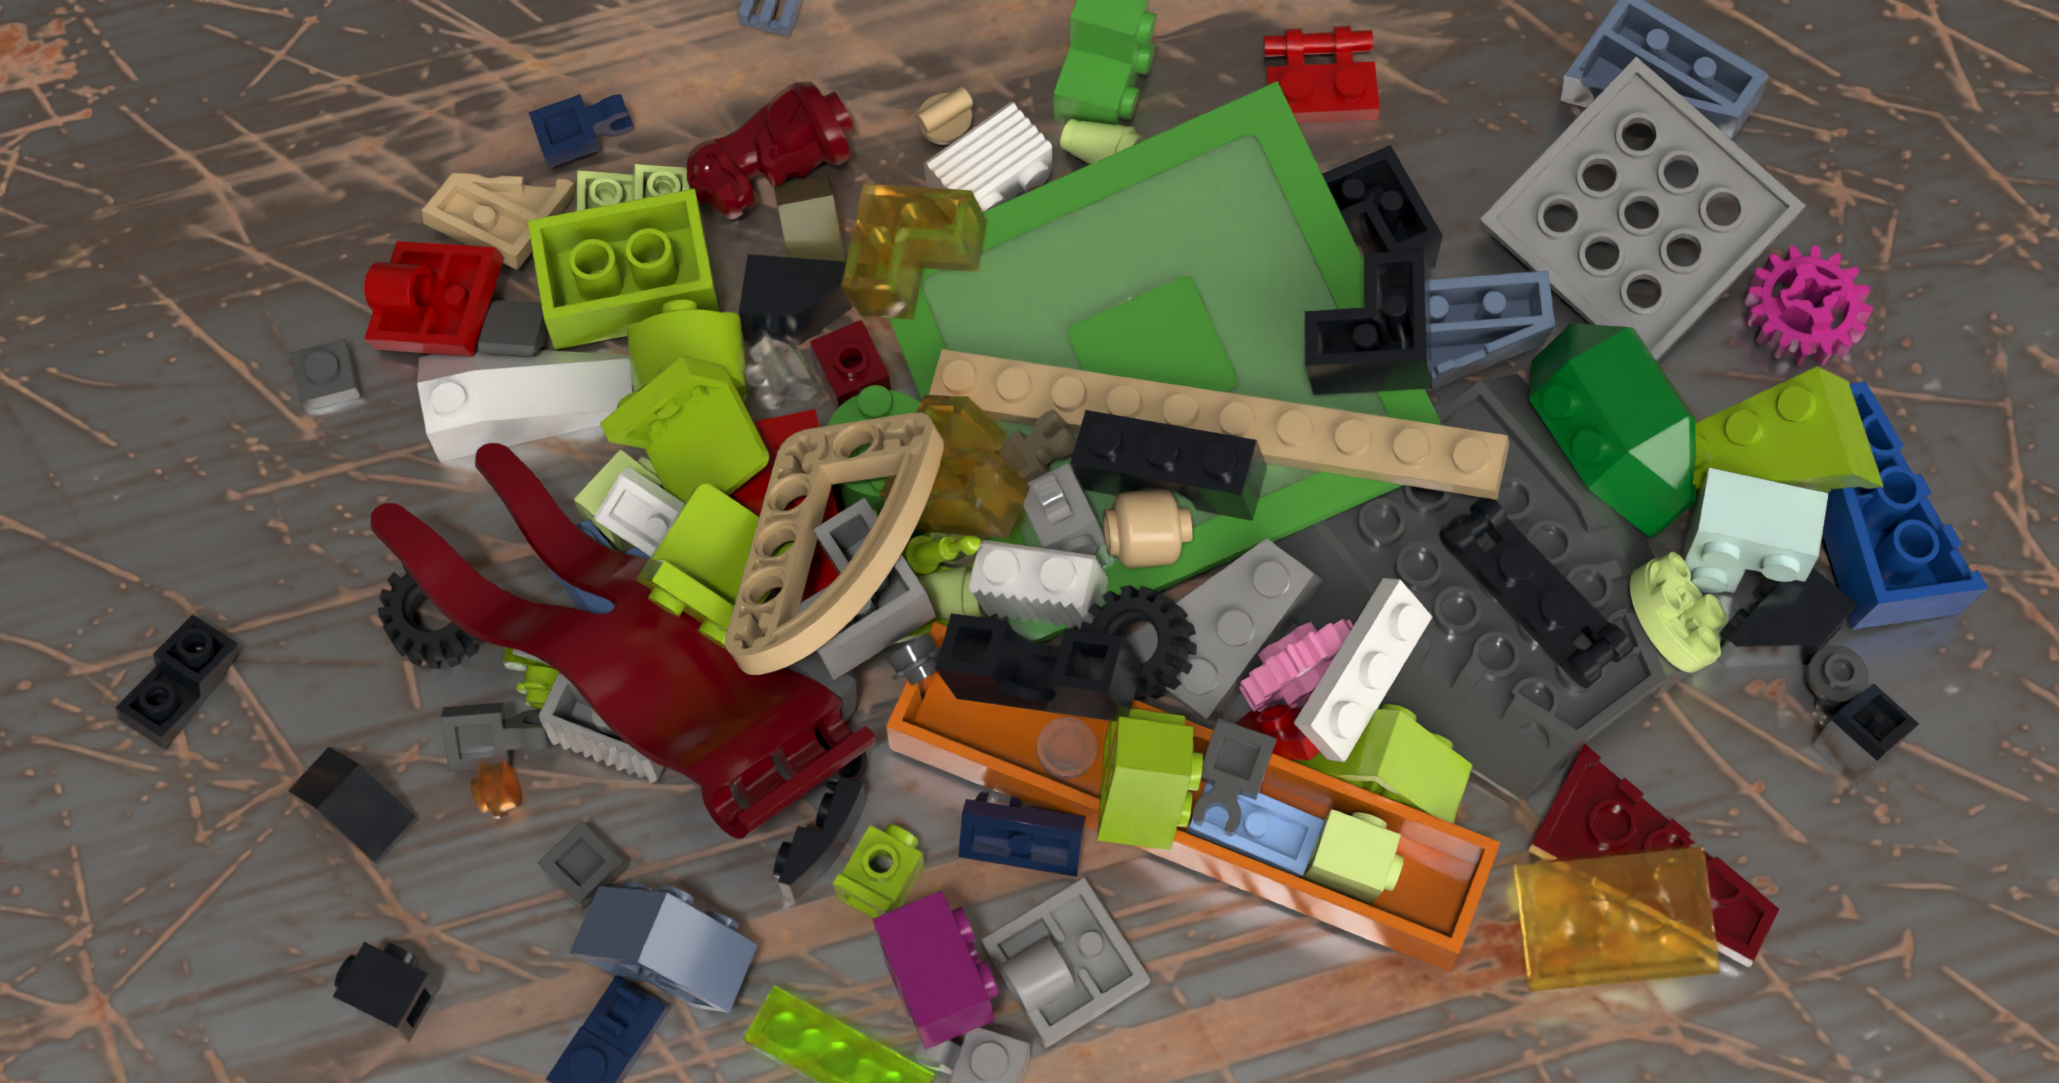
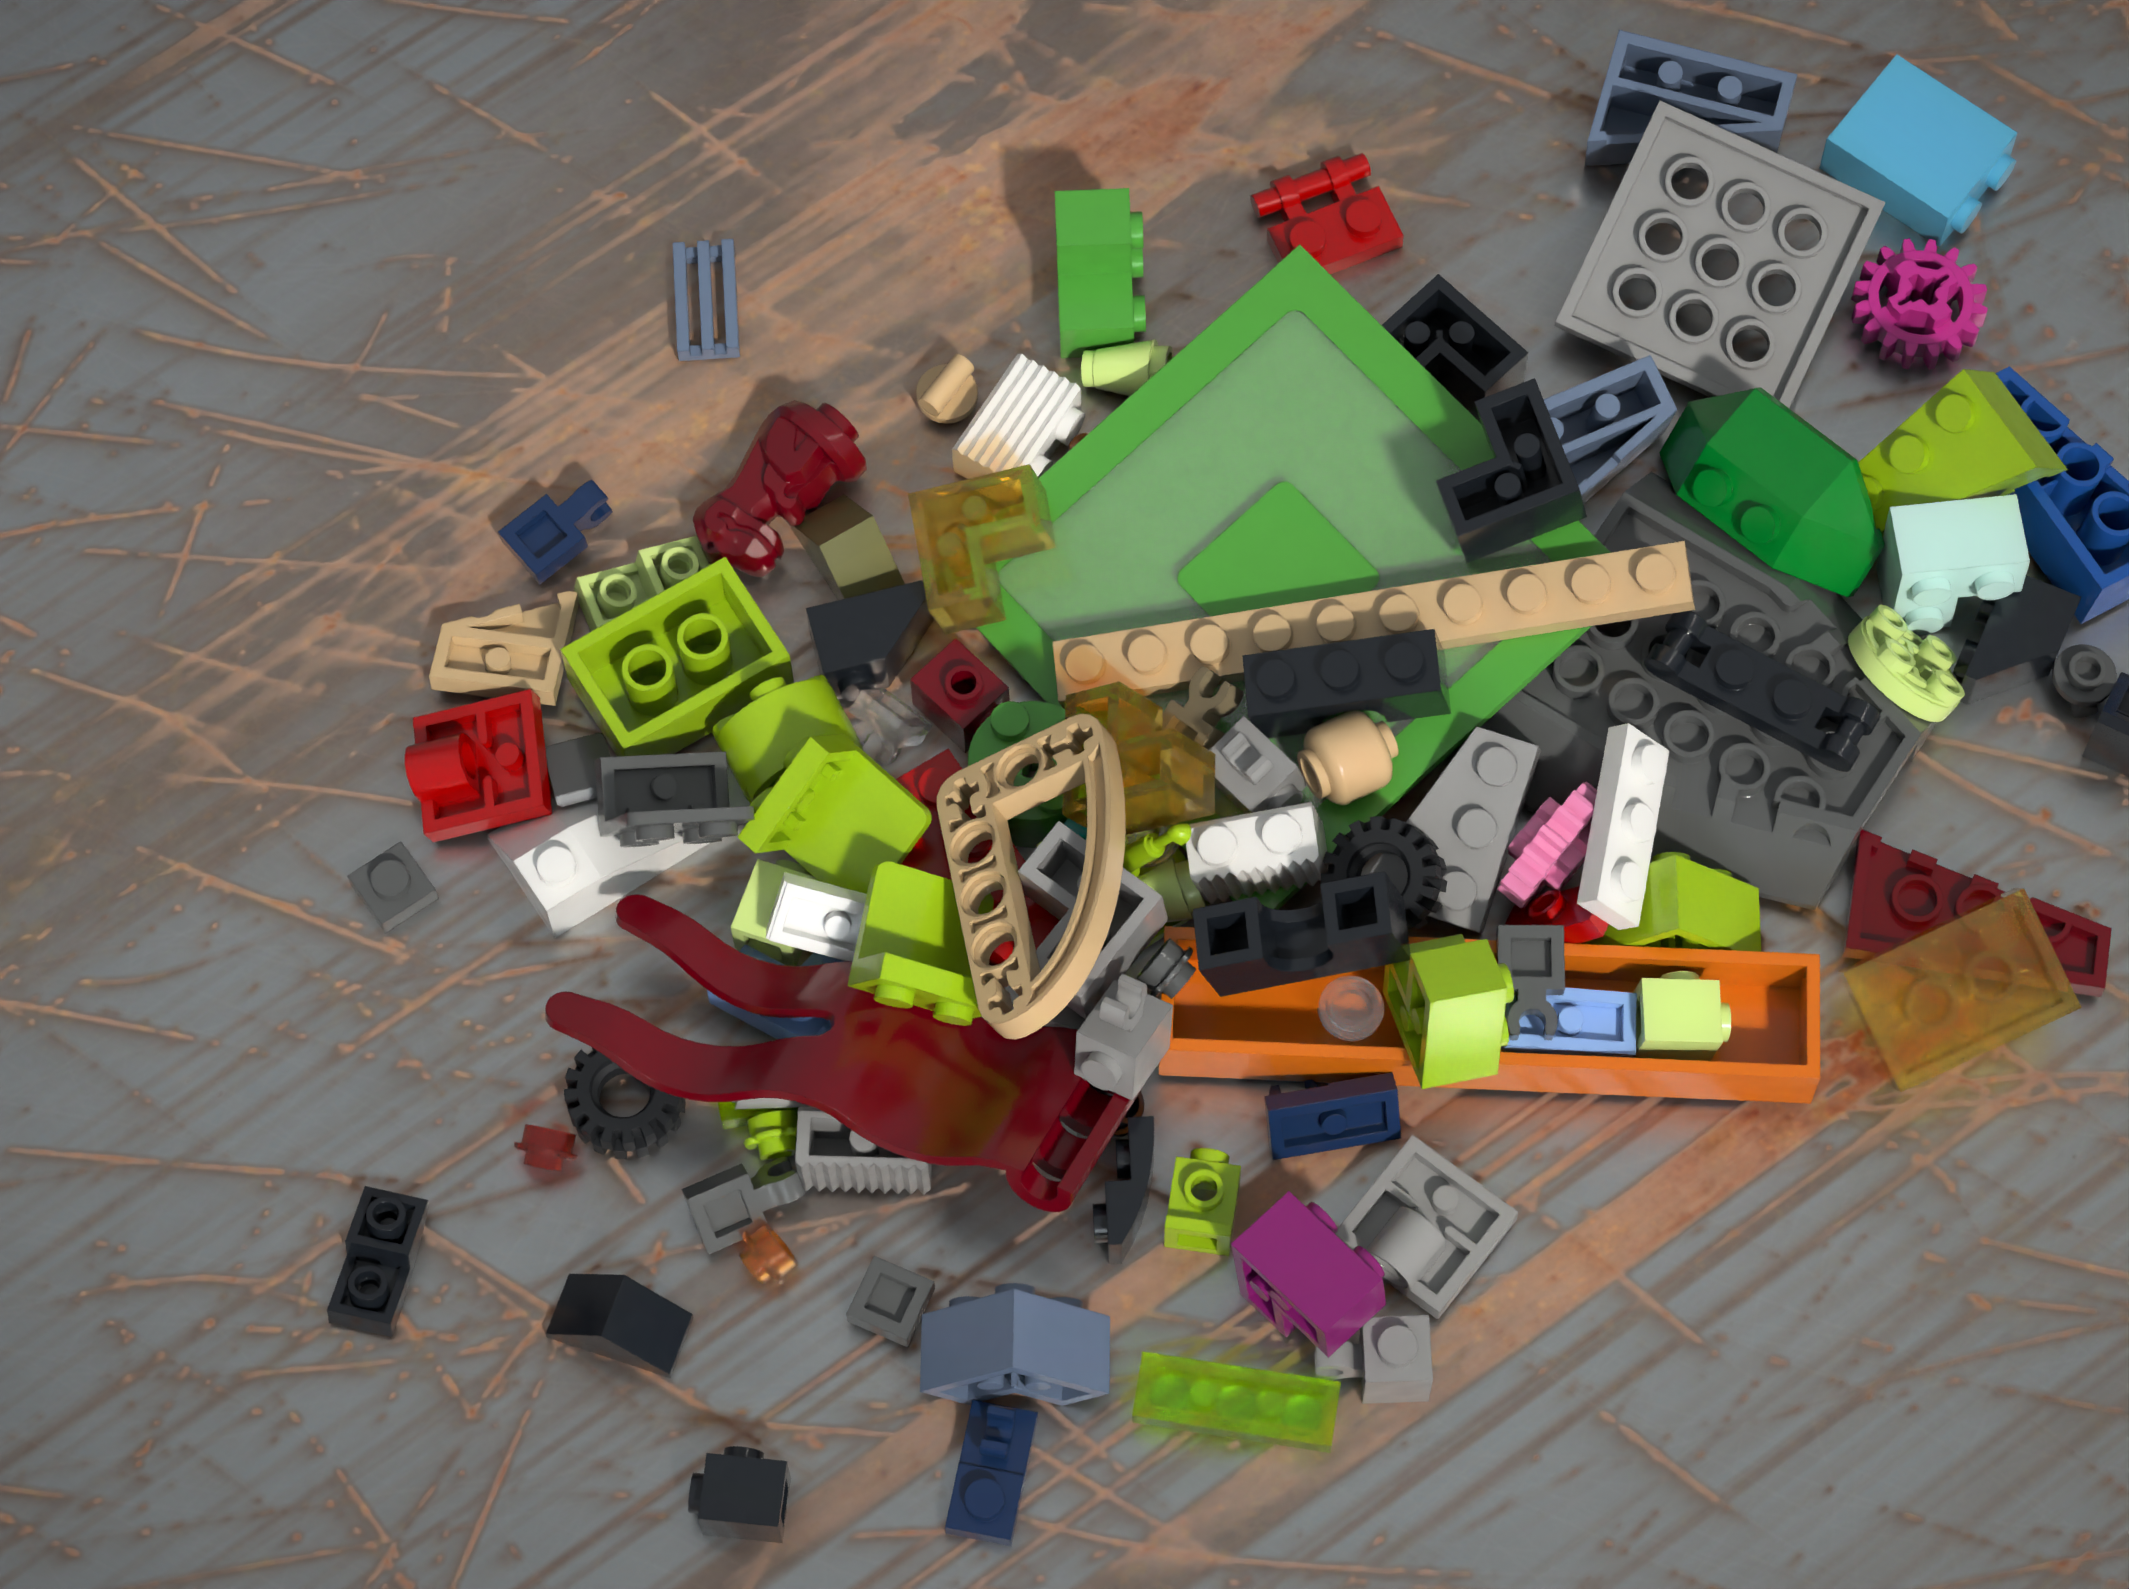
camera: 20 degrees left, 0 degrees up
none -> clear red plate [514,1124,578,1172]
none -> dark grey bracket [595,752,755,847]
none -> light grey brick [1074,974,1173,1101]
none -> medium azure brick [1819,54,2018,247]

